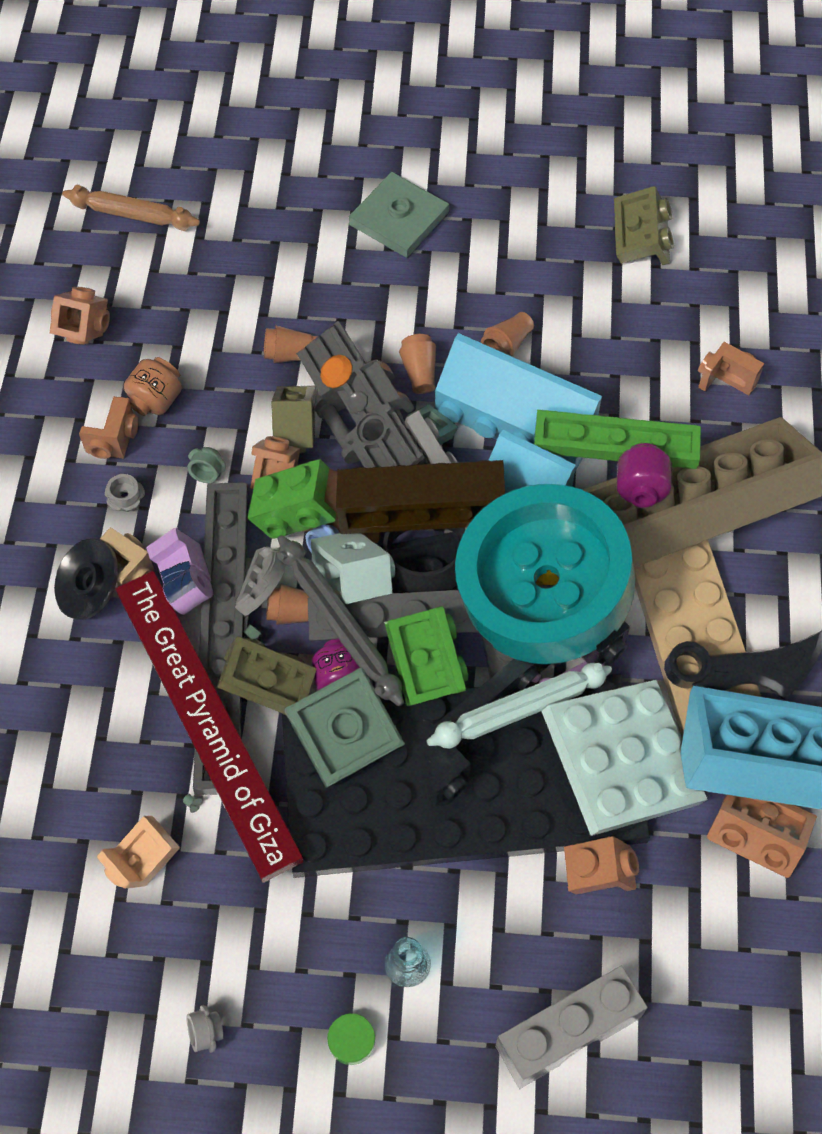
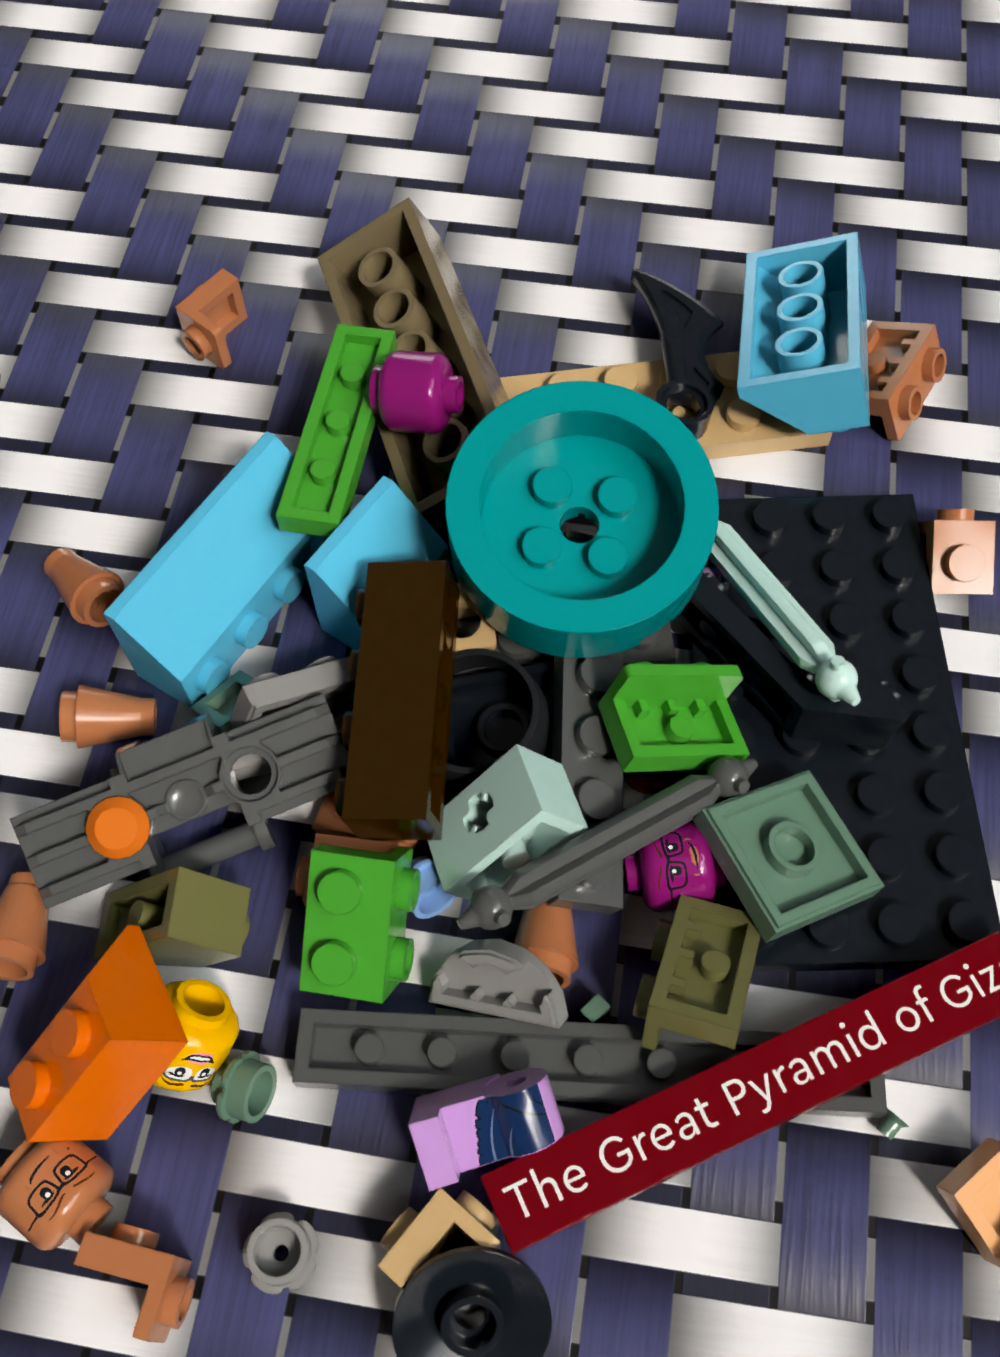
camera: 85 degrees left, 0 degrees up
nougat bracket [250,436,300,489] -> none
light aqua plate [541,680,708,836] -> none
none -> orange slope [7,925,188,1142]
none -> yellow head [154,979,239,1092]

